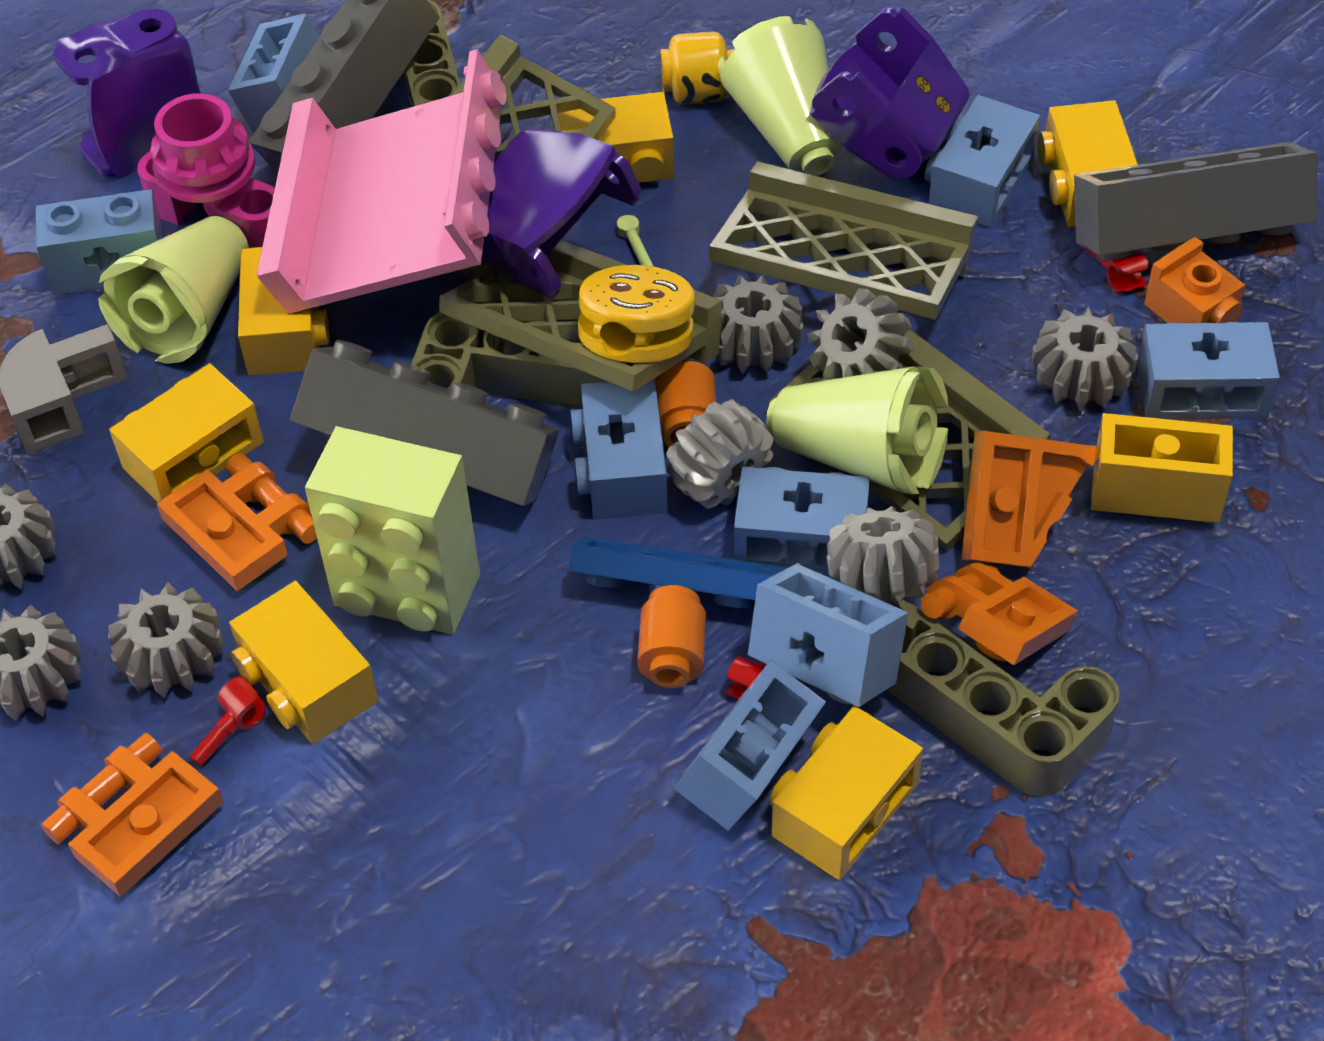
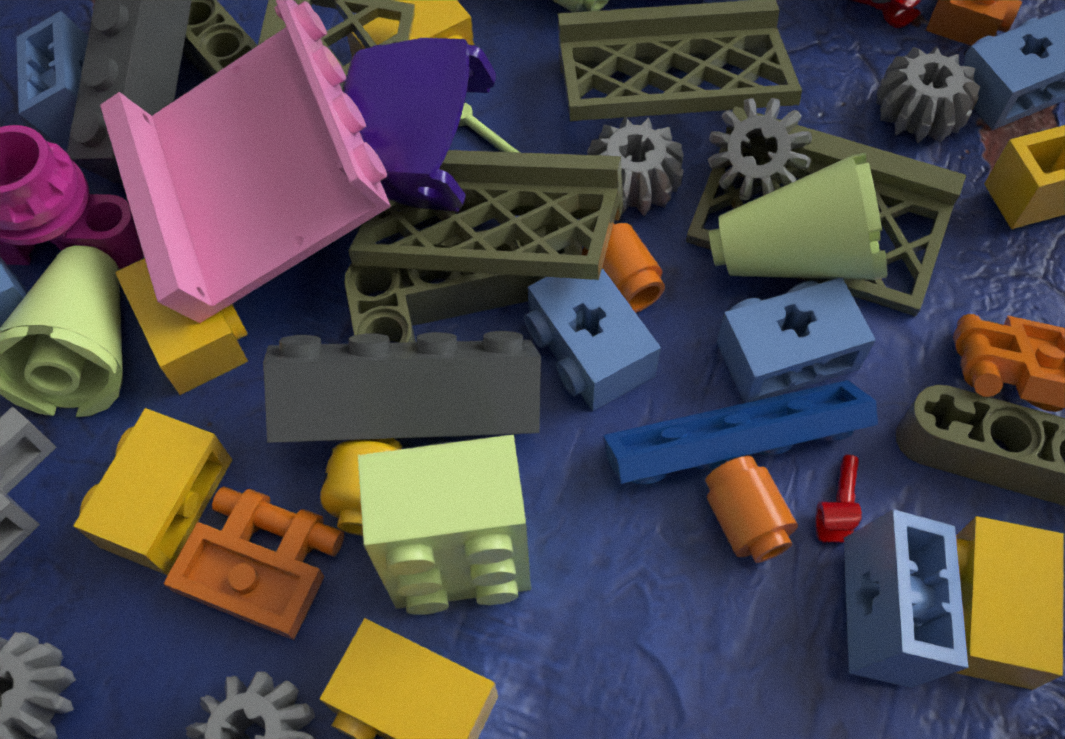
camera: 25 degrees left, 10 degrees up
yellow head [578,265,695,363] -> none
light grey gear [666,399,774,509] -> none
medium blue brick [748,563,908,707] -> none
light grey gear [827,506,940,605] -> none
orange wing [961,431,1100,567] -> none

